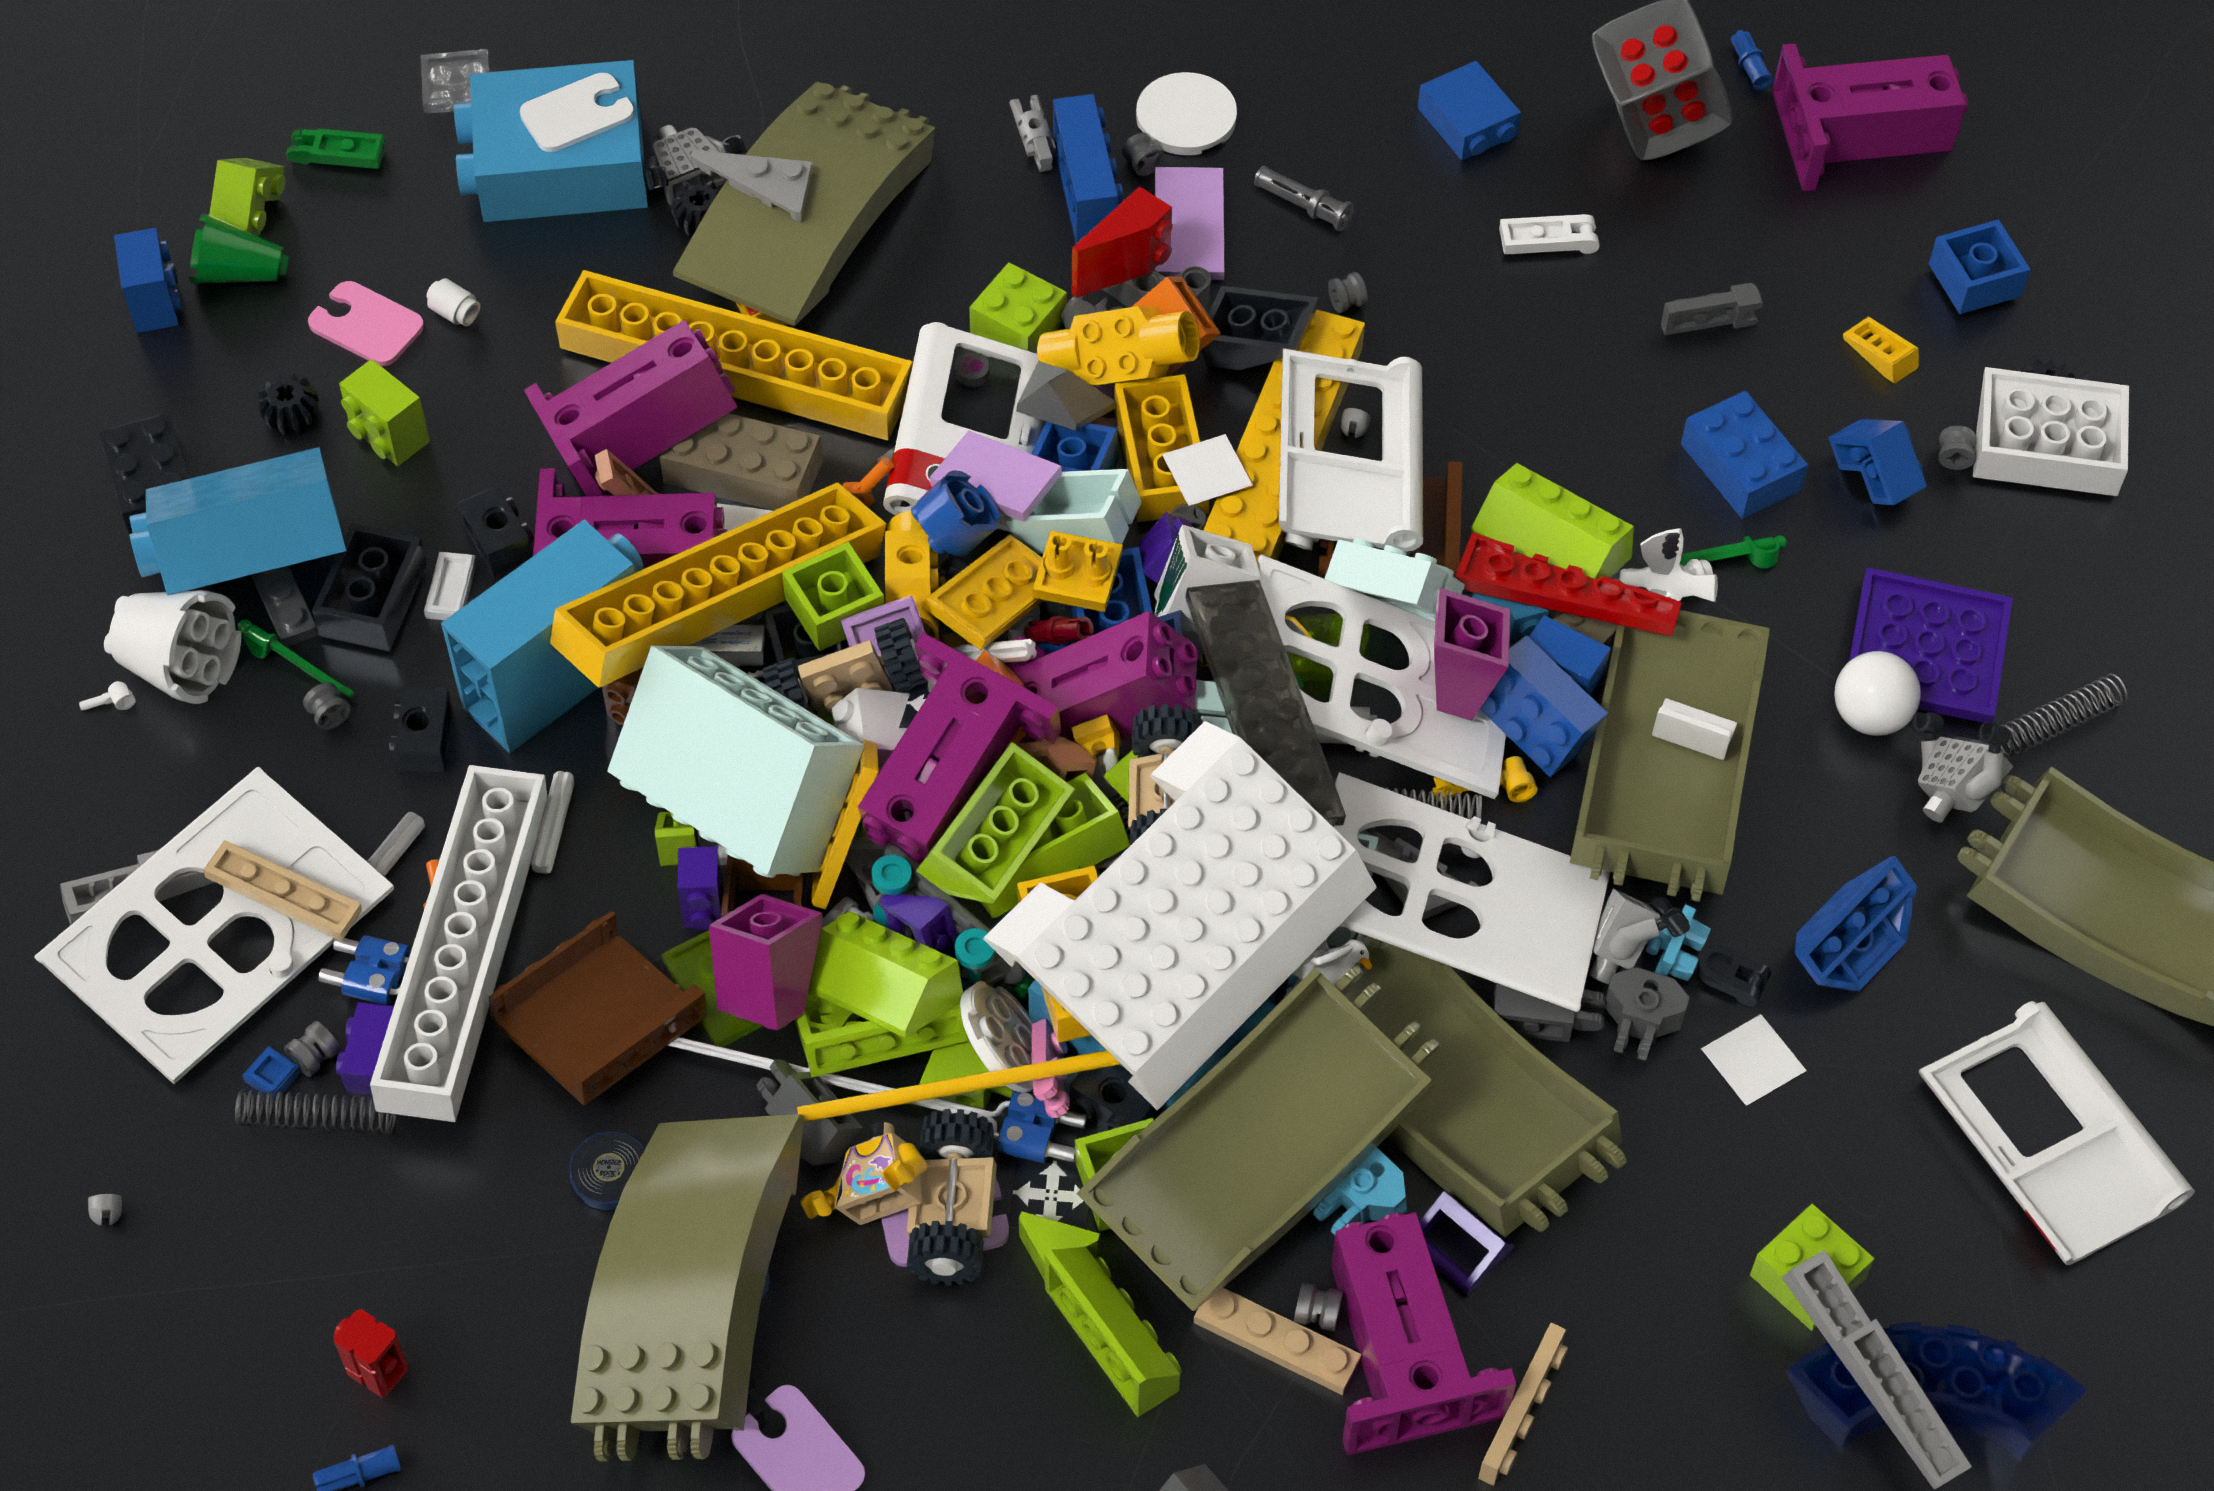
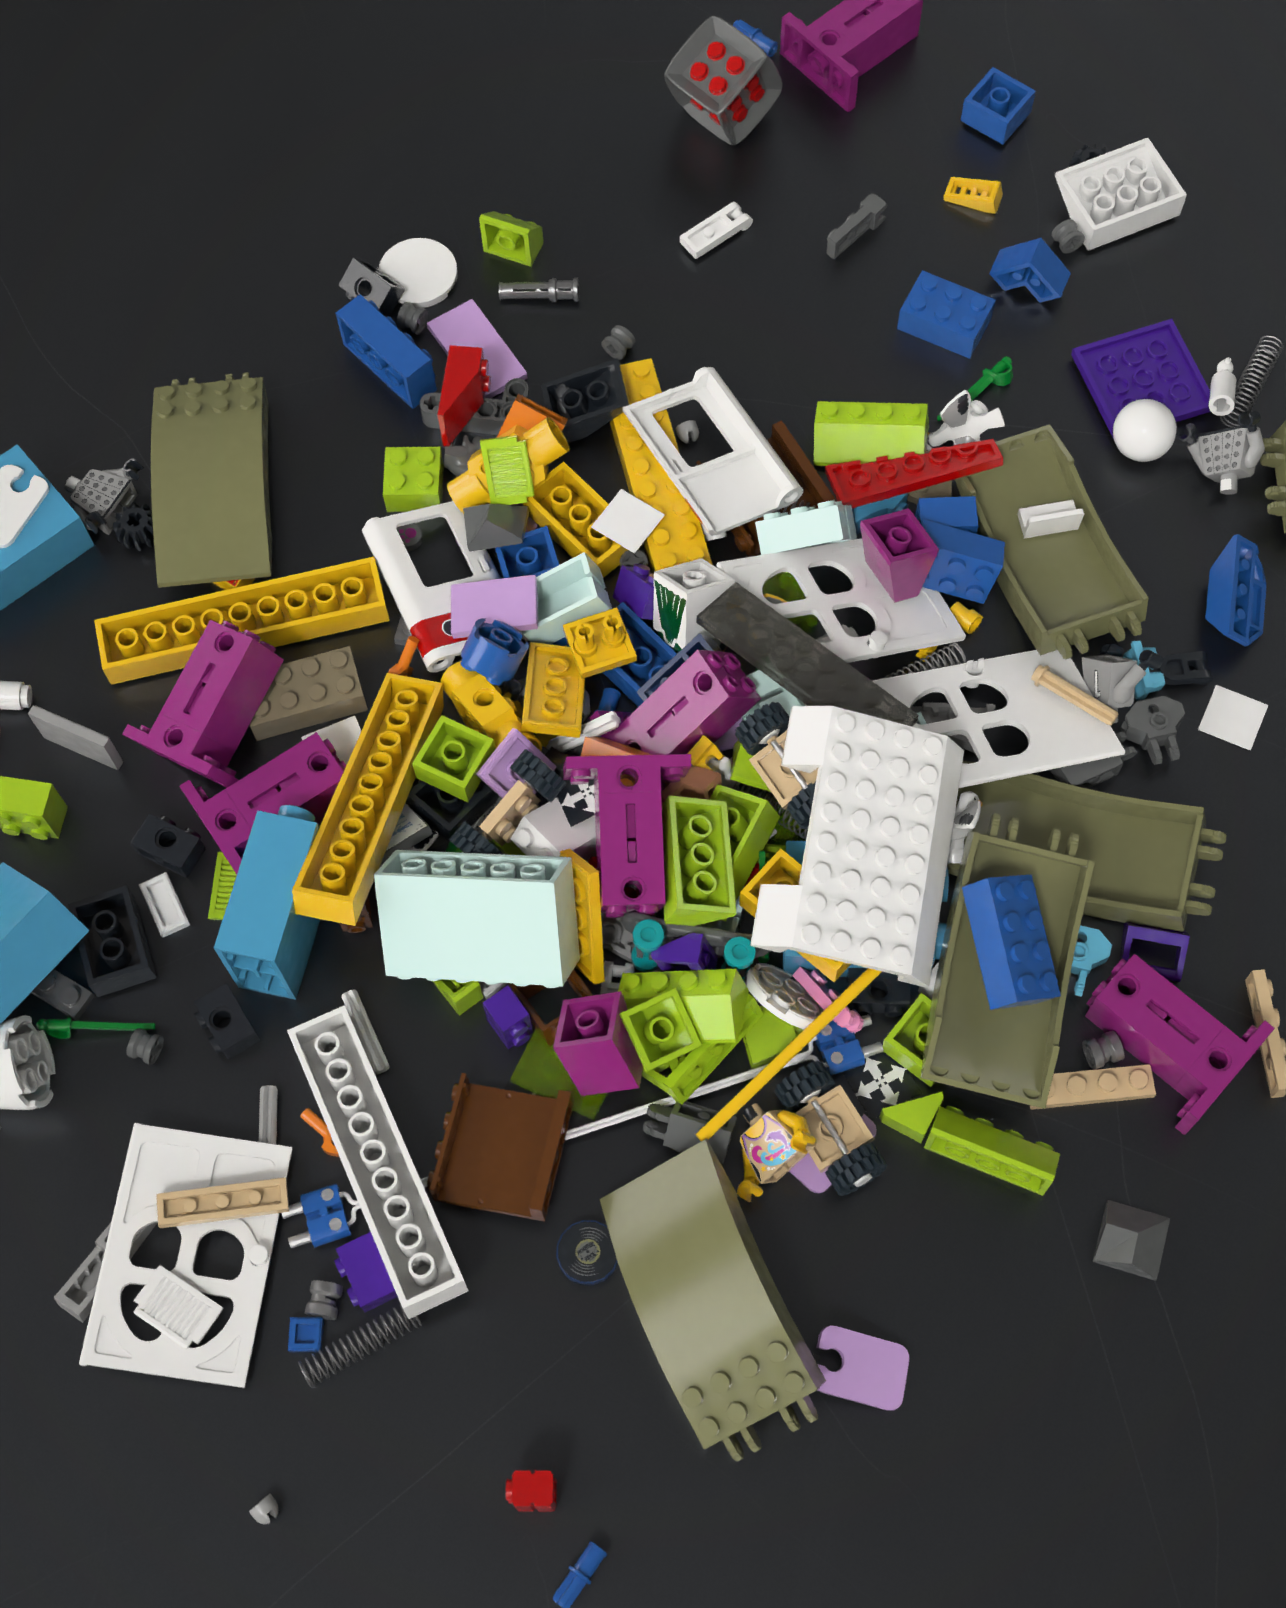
camera: 30 degrees left, 10 degrees up
nougat plate [595,449,658,496] -> none
light grey wing [691,150,813,222] -> none
light grey hinge [1009,94,1056,172] -> none
dark red pin [1024,615,1094,646] -> none
blue brick [1418,61,1521,160] -> none
none -> light grey tile [28,705,123,770]
none -> white window [134,1265,224,1349]
none -> brick [338,258,405,317]
none -> lime slope [479,211,544,267]
none -> lime window [480,435,535,505]
none -> lime slope [620,988,702,1072]
none -> blue brick [962,874,1061,1010]
none -> tan axle [1031,665,1118,725]
none -> white wheel [1209,358,1237,416]

